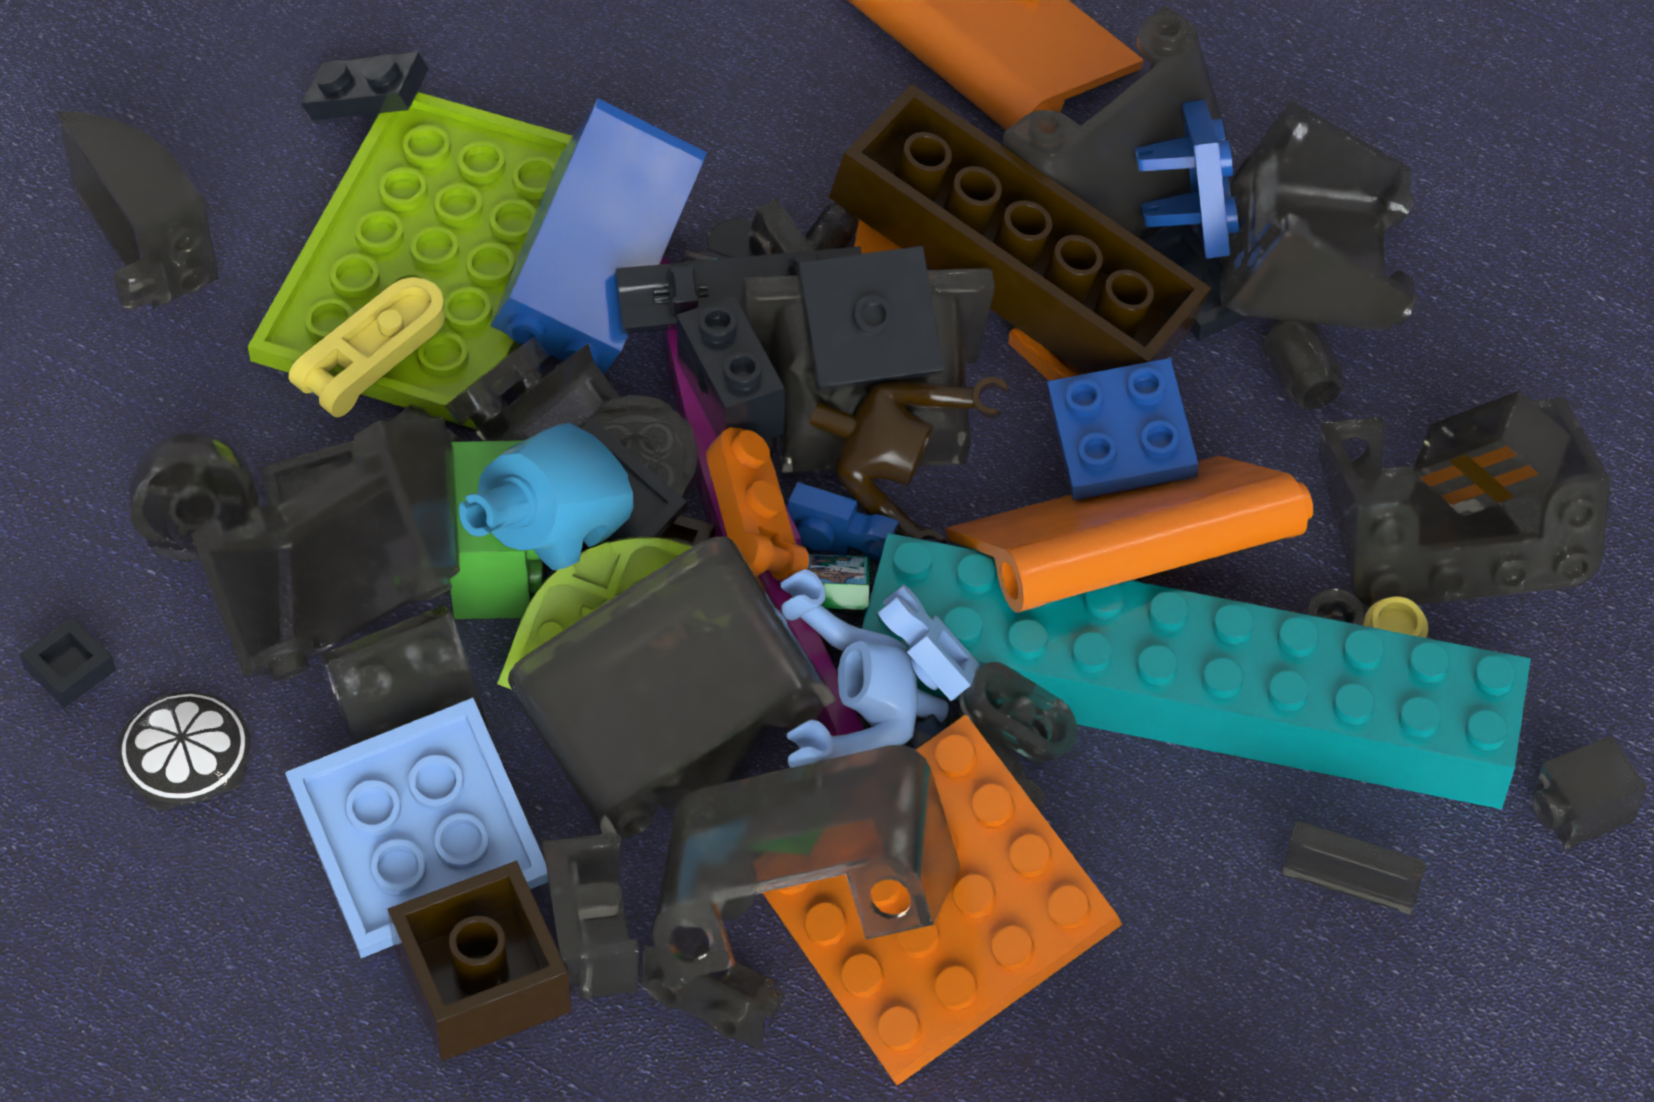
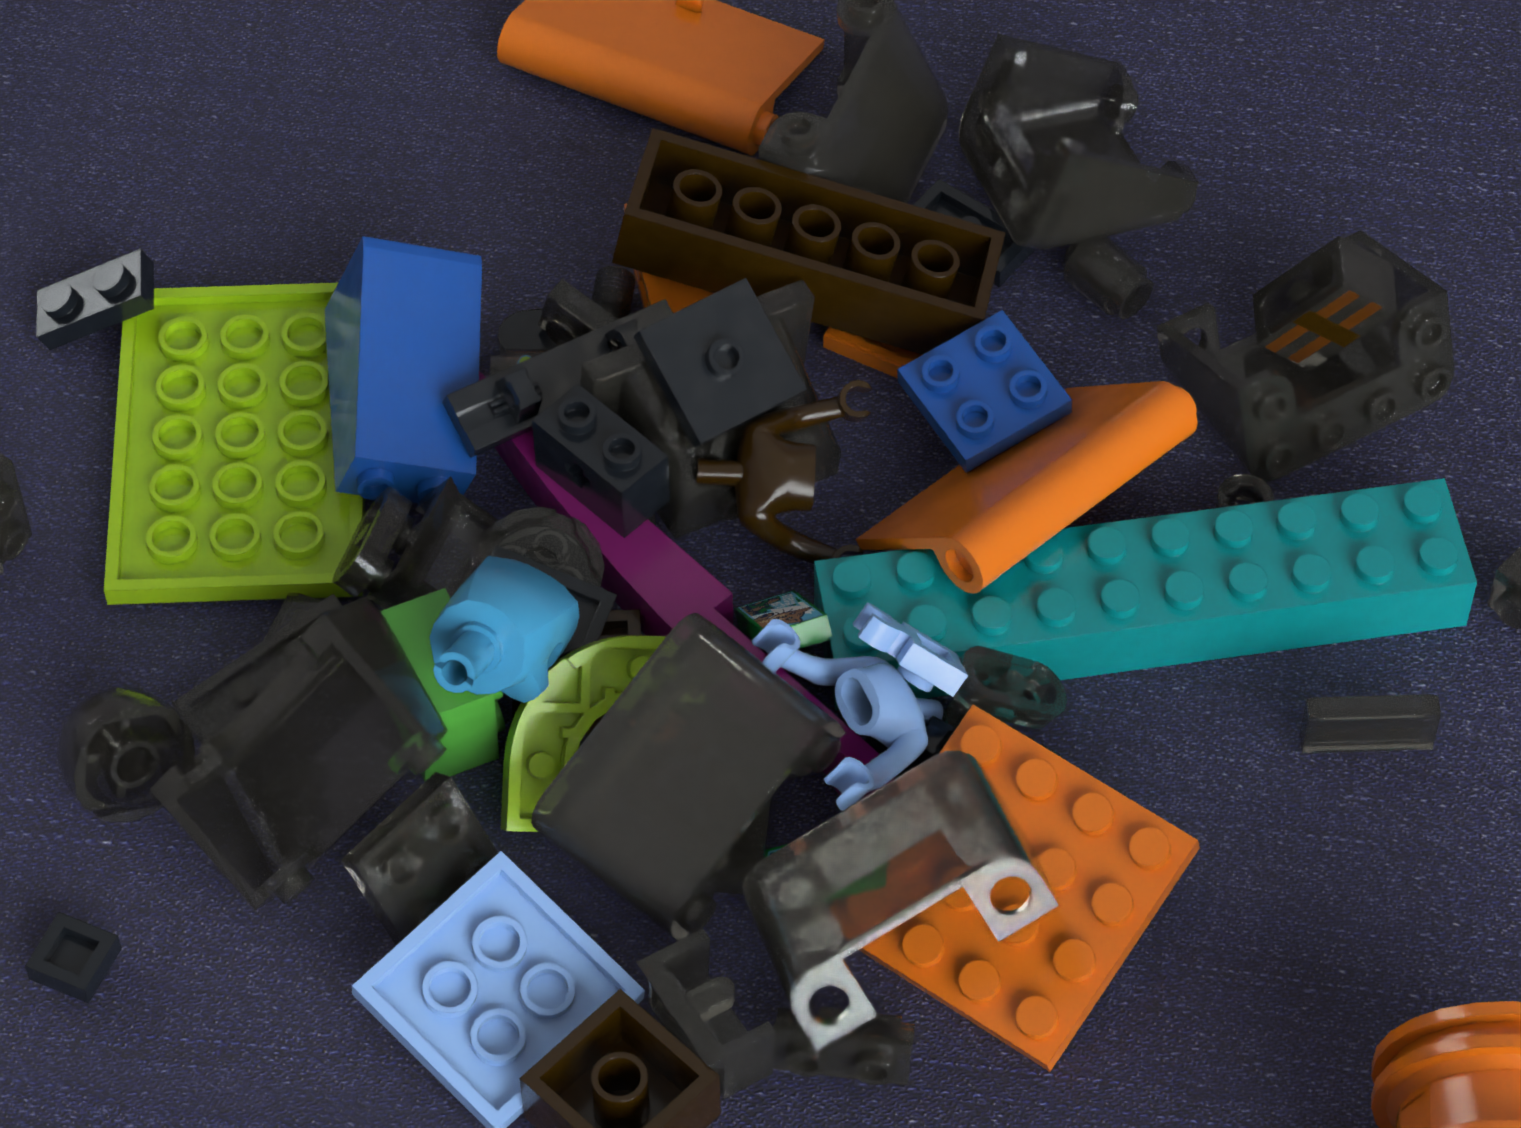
camera: 20 degrees left, 0 degrees up
dish [117,691,251,811] -> none
light yellow plate [289,277,445,418] -> none
orange plate [706,427,809,581] -> none
blue plate [788,482,899,561] -> none
blue plate [1135,99,1239,259] -> none
light yellow plate [1363,596,1428,638] -> none

